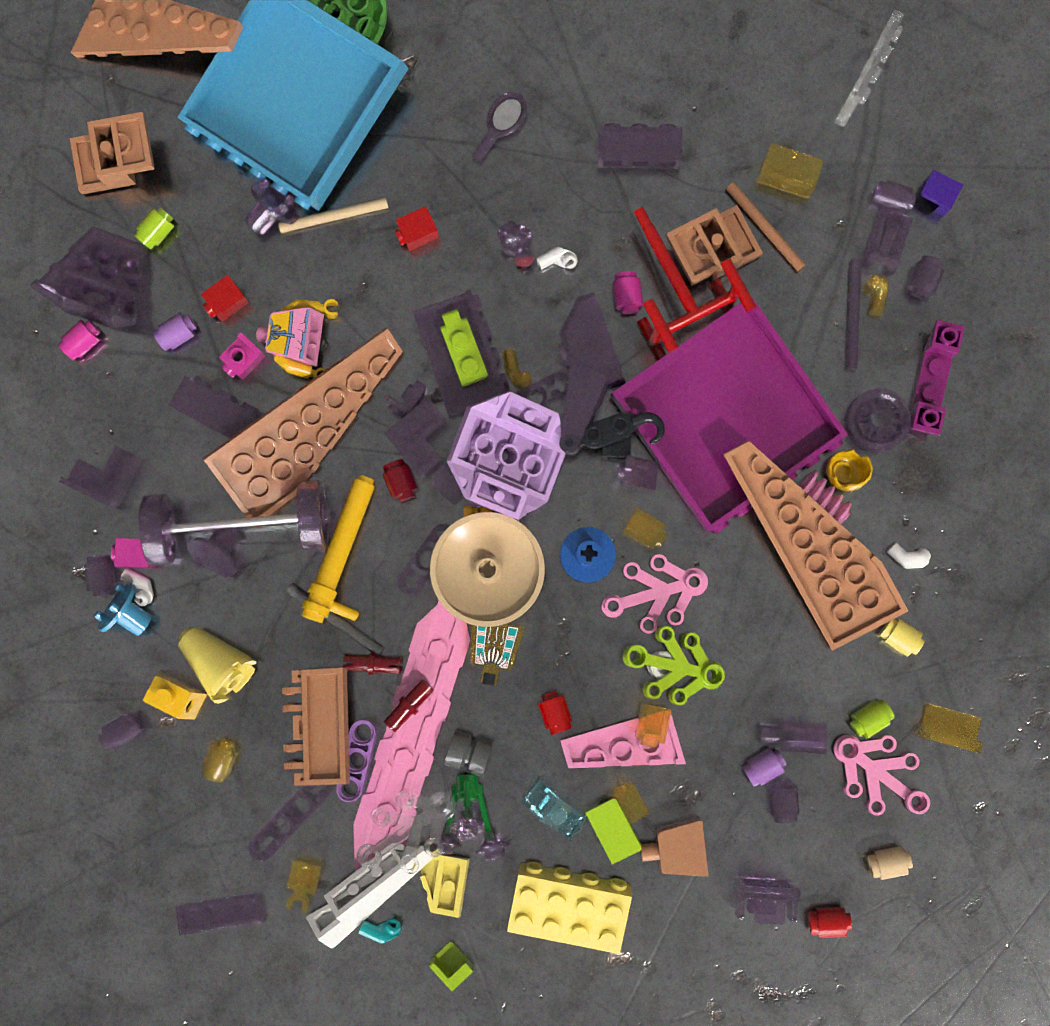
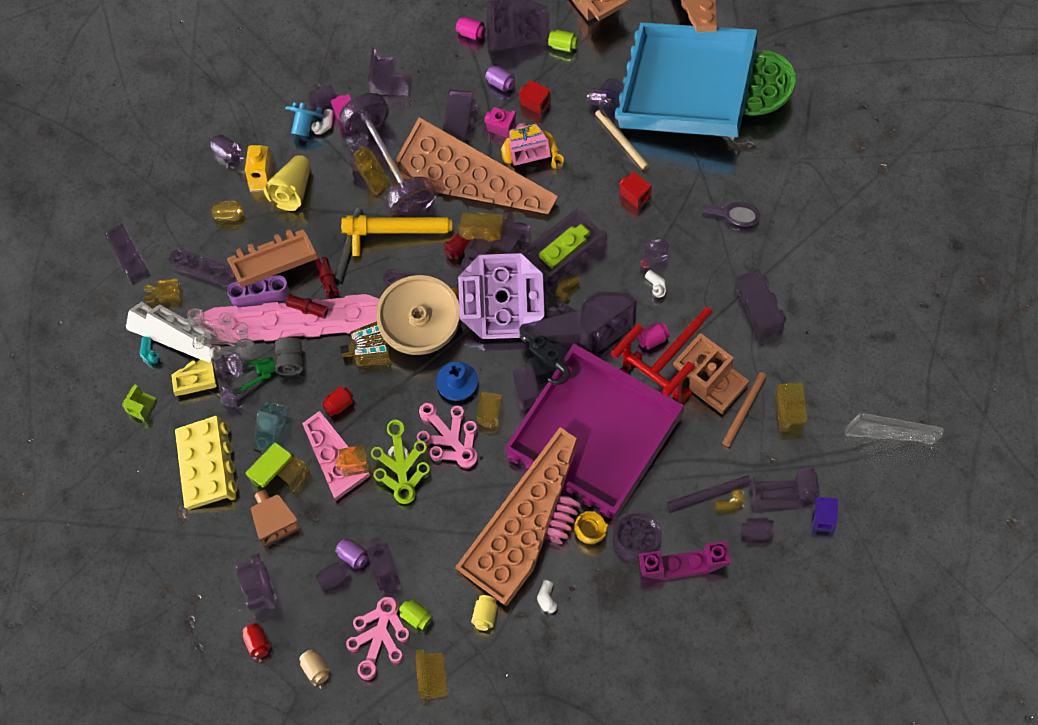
camera: 70 degrees right, 20 degrees down
none -> clear yellow hinge [353,146,390,195]
none -> clear yellow bracket [458,211,503,241]

